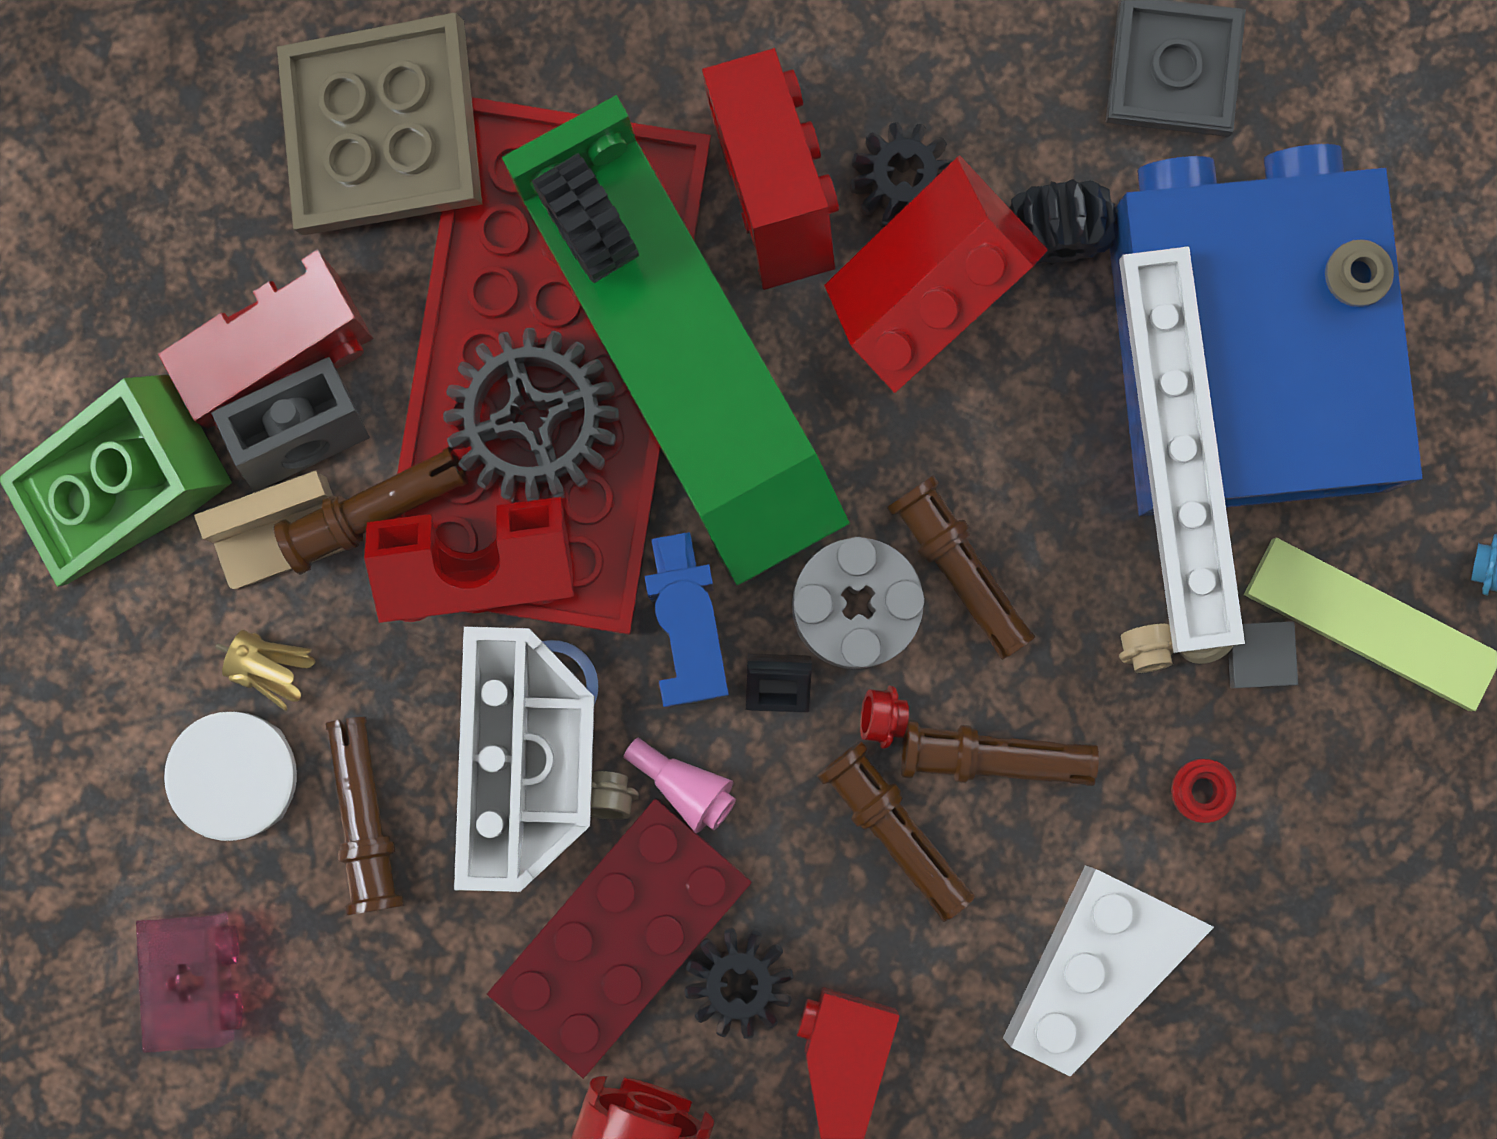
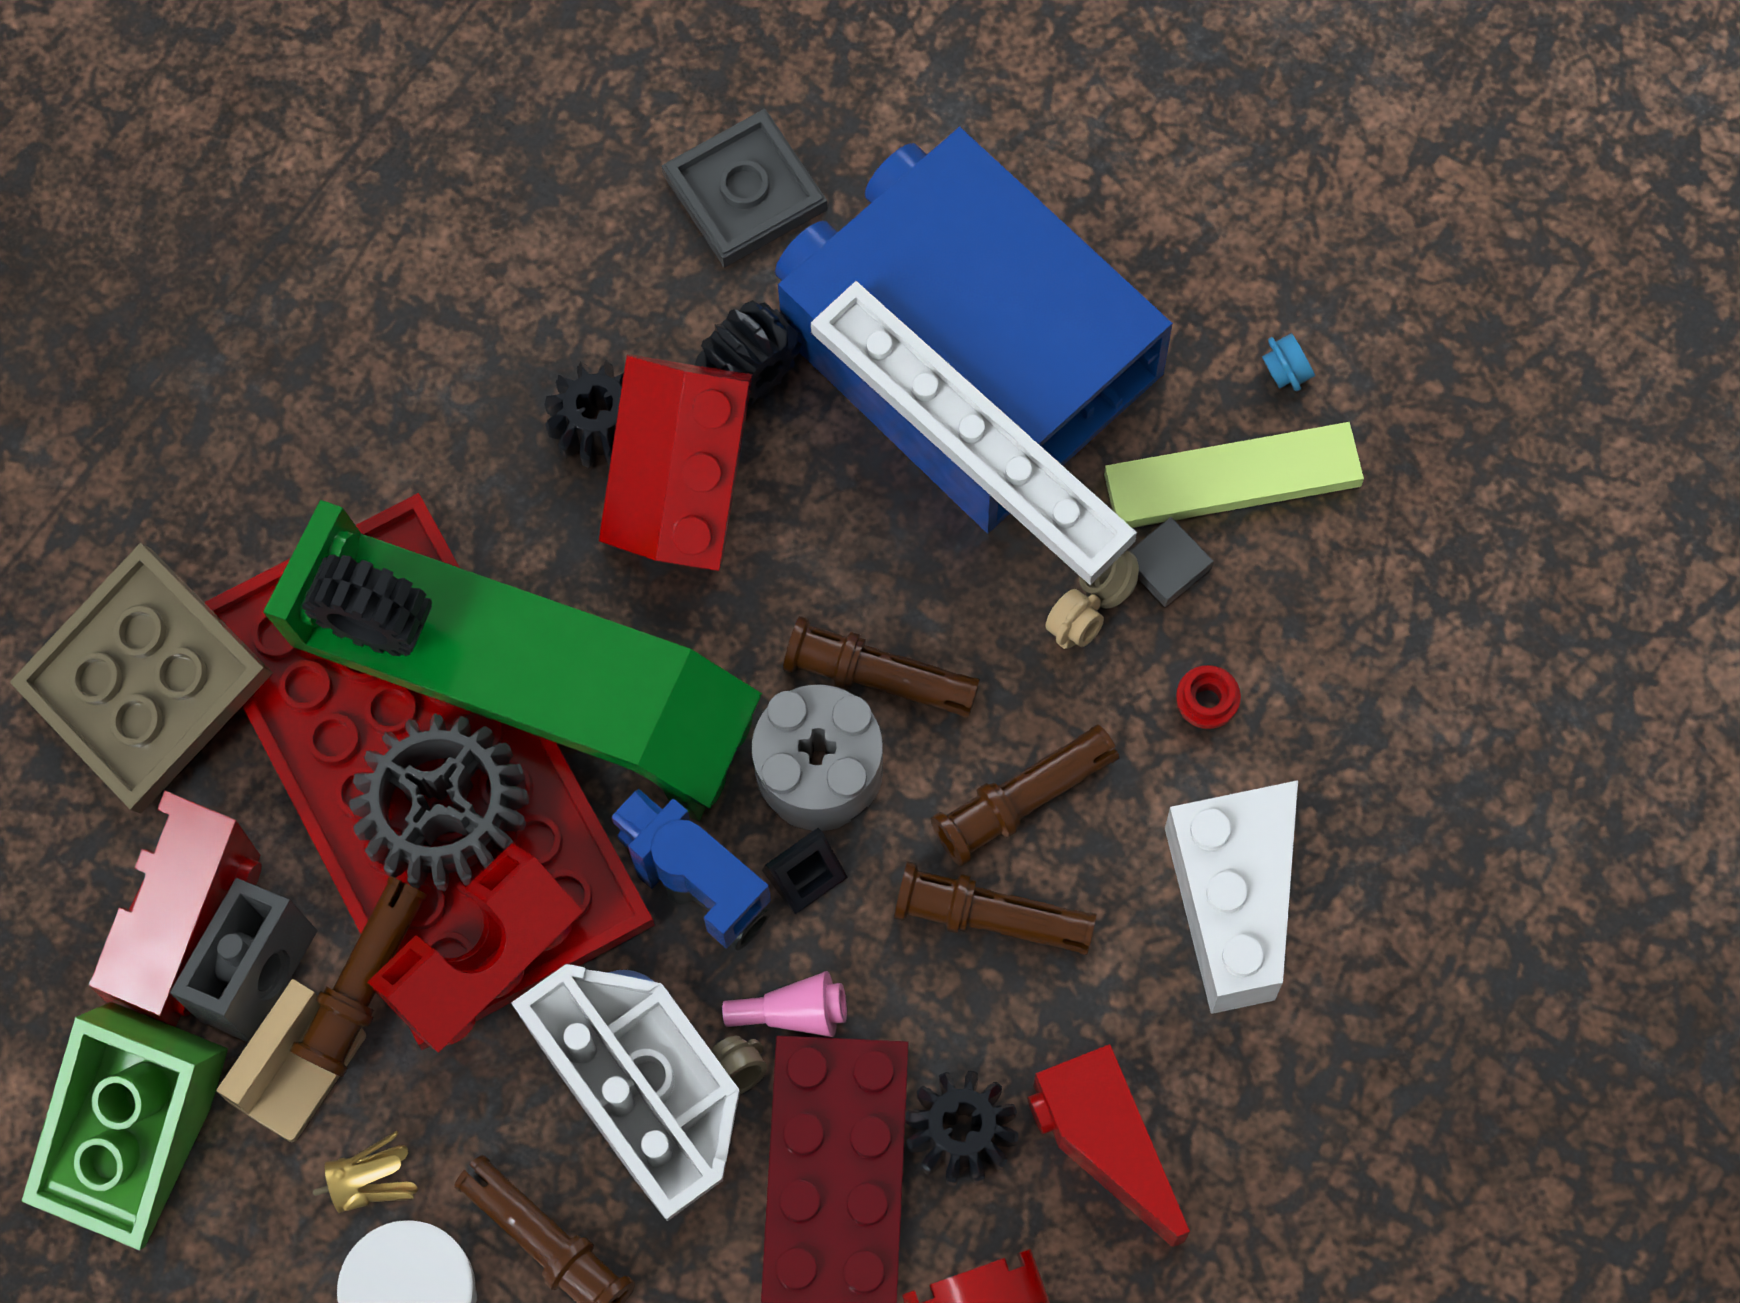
camera: 30 degrees left, 15 degrees down
red wedge [702,48,839,290] -> none
red plate [860,685,909,749] -> none
dark tan plate [1325,240,1394,307] -> none

